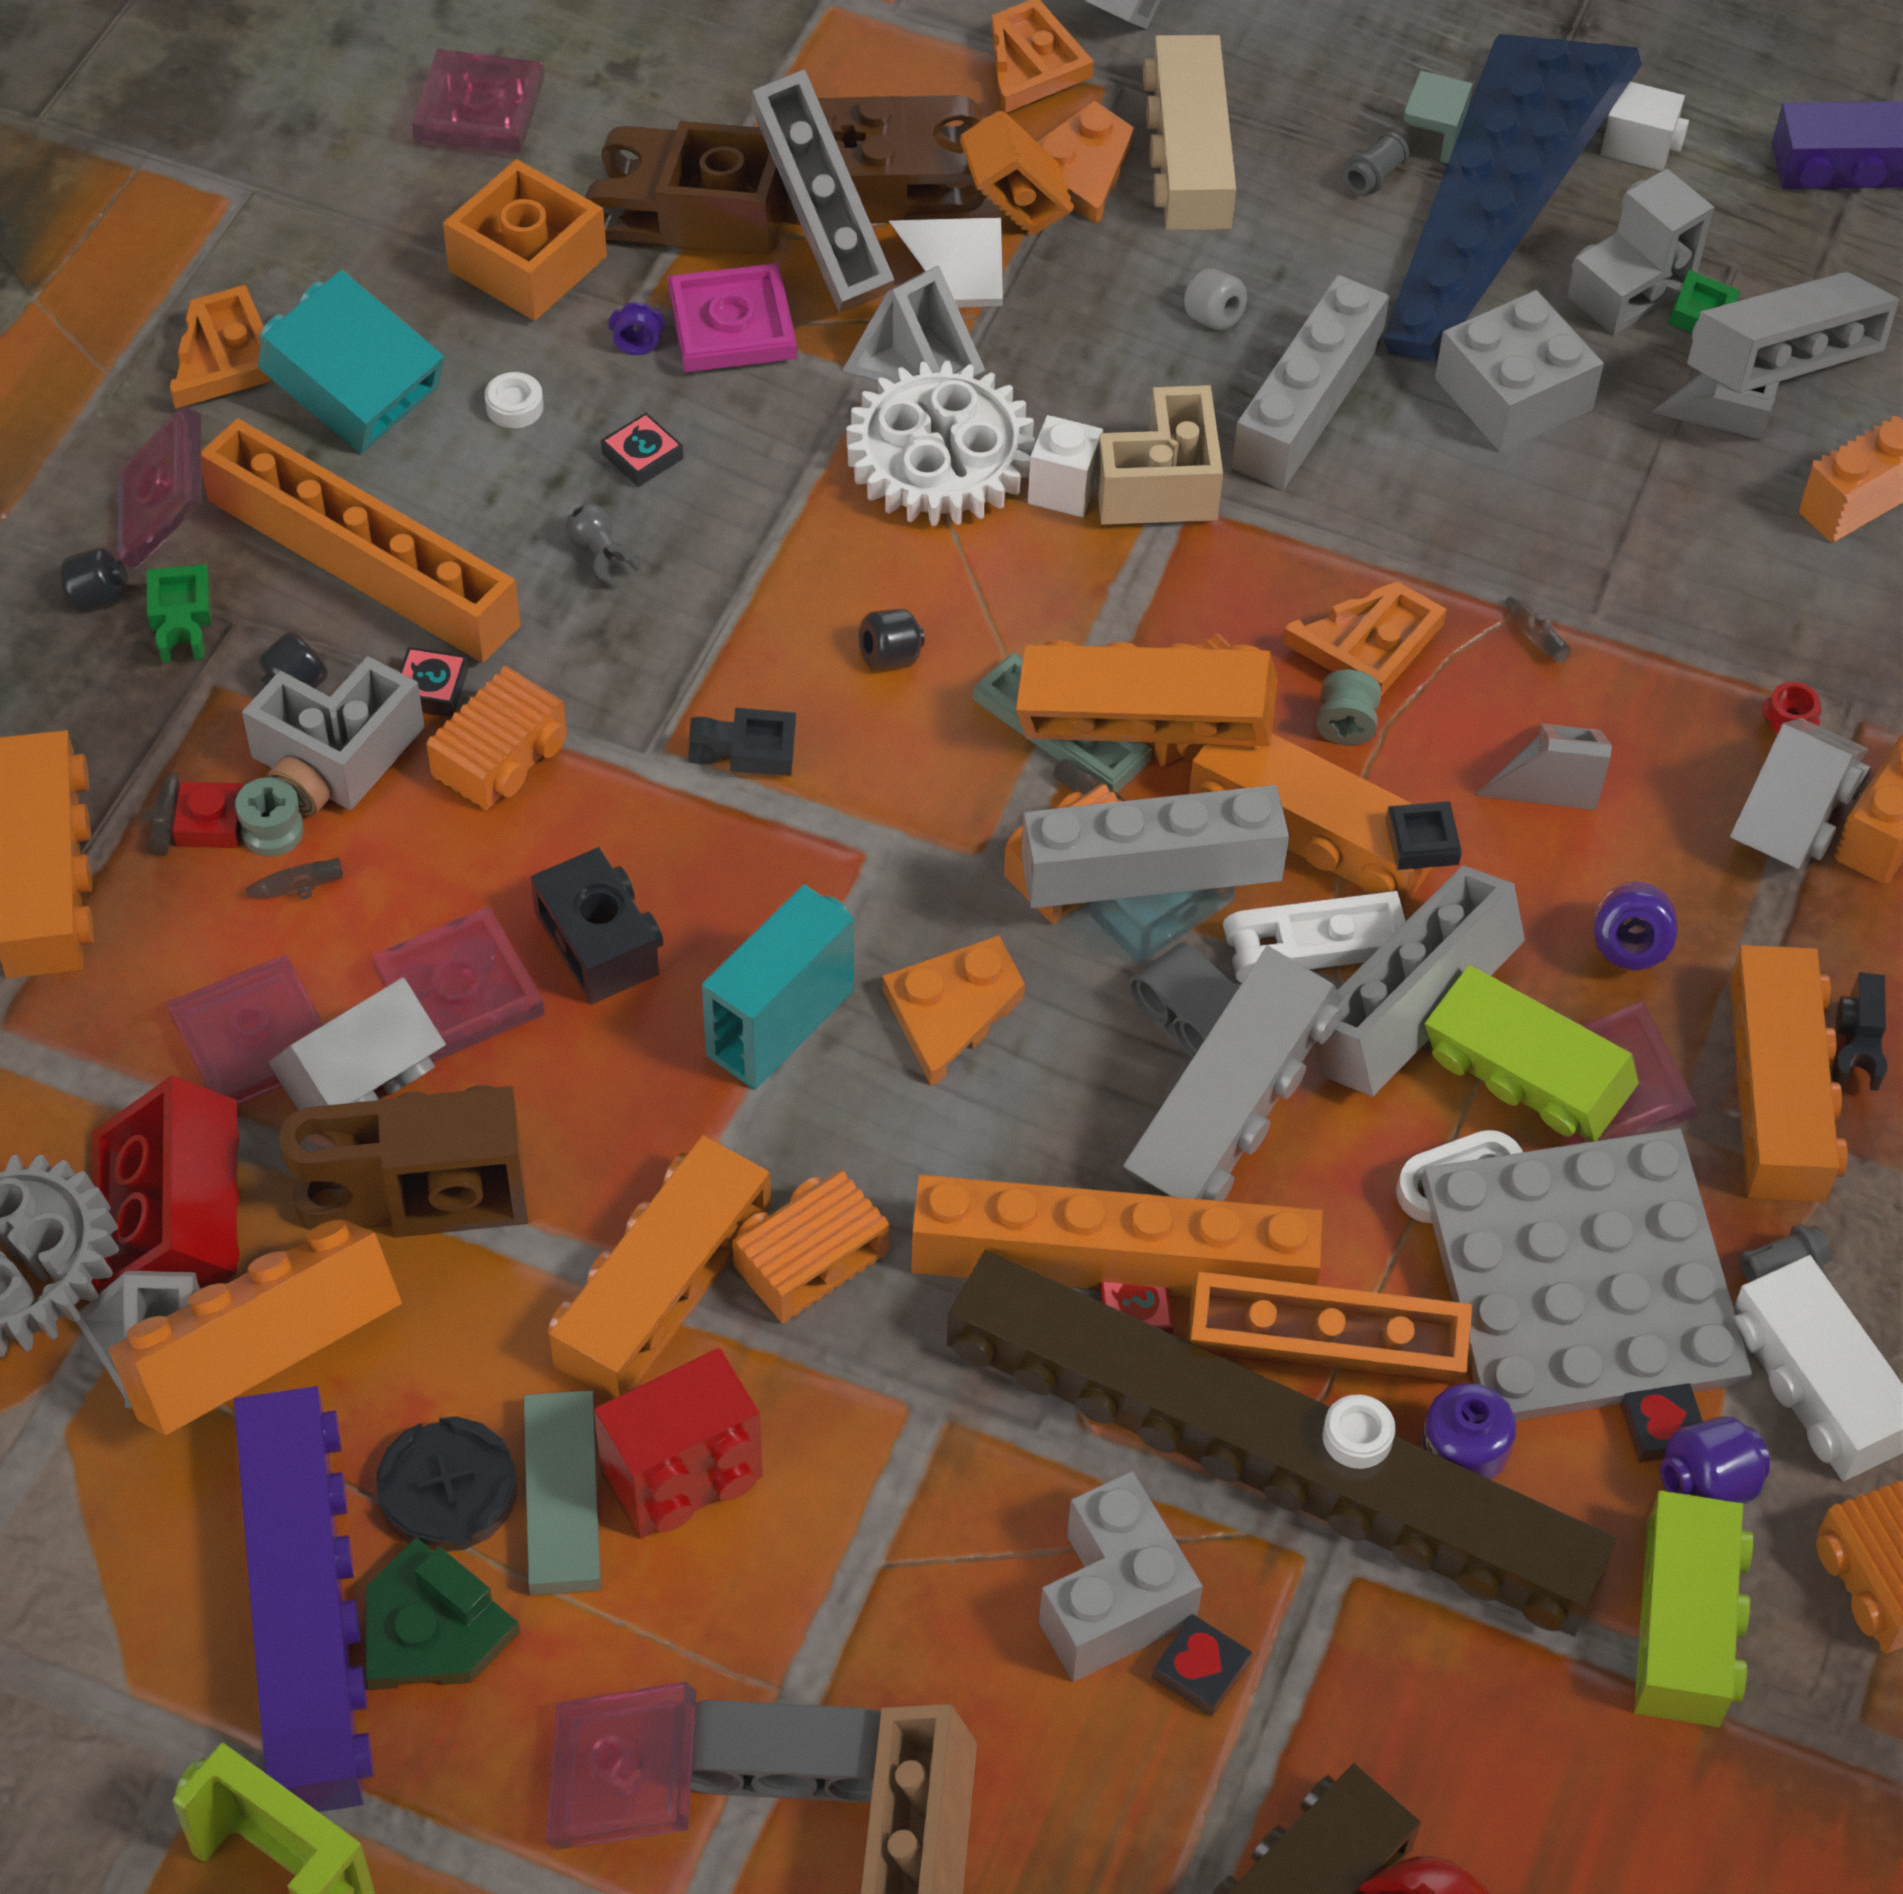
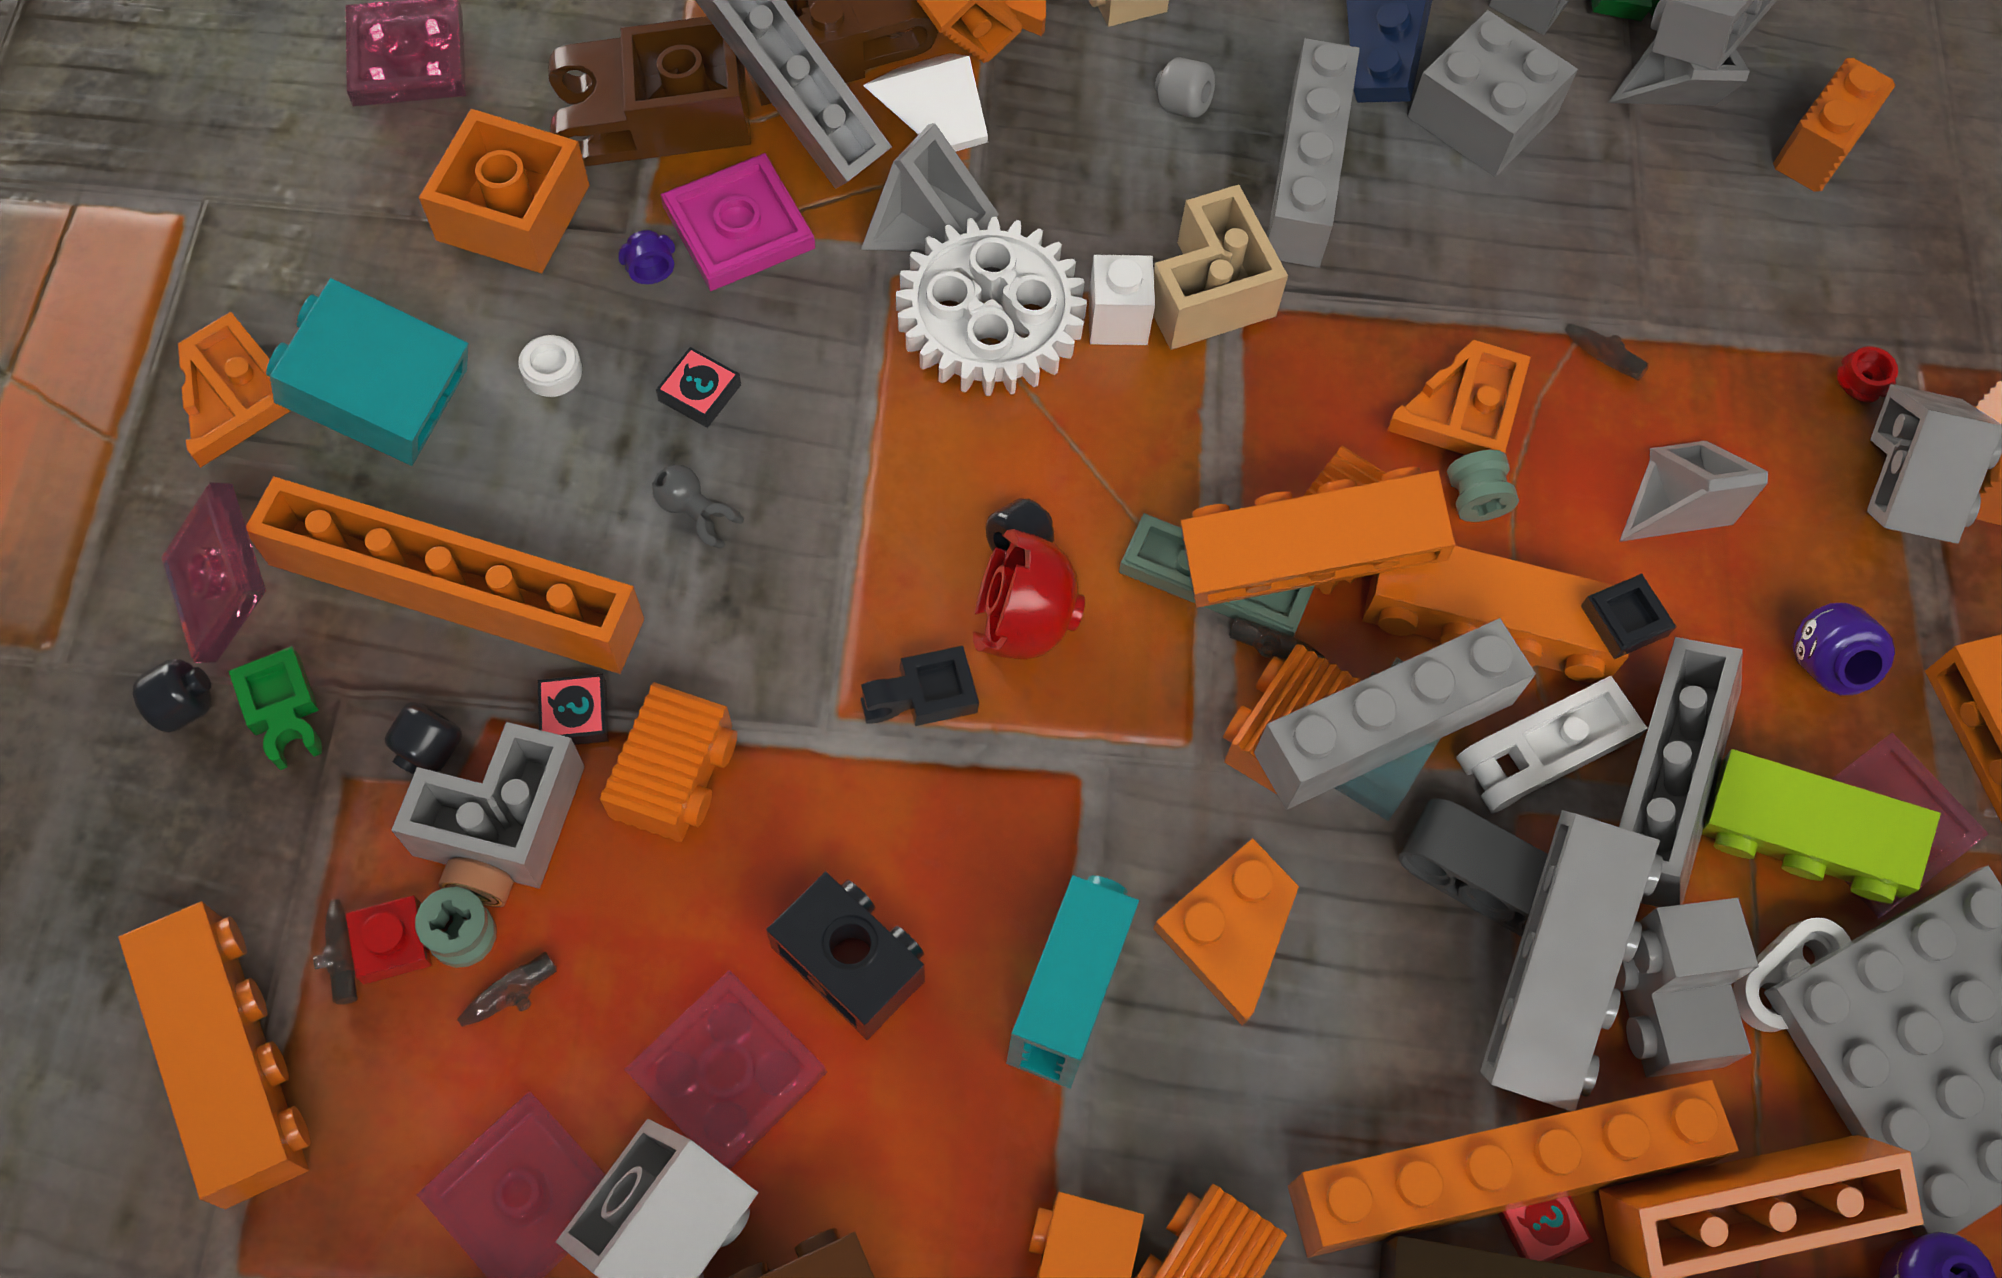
camera: 20 degrees left, 10 degrees up
none -> red cylinder [973,529,1085,660]
none -> light grey brick [1615,898,1759,1078]

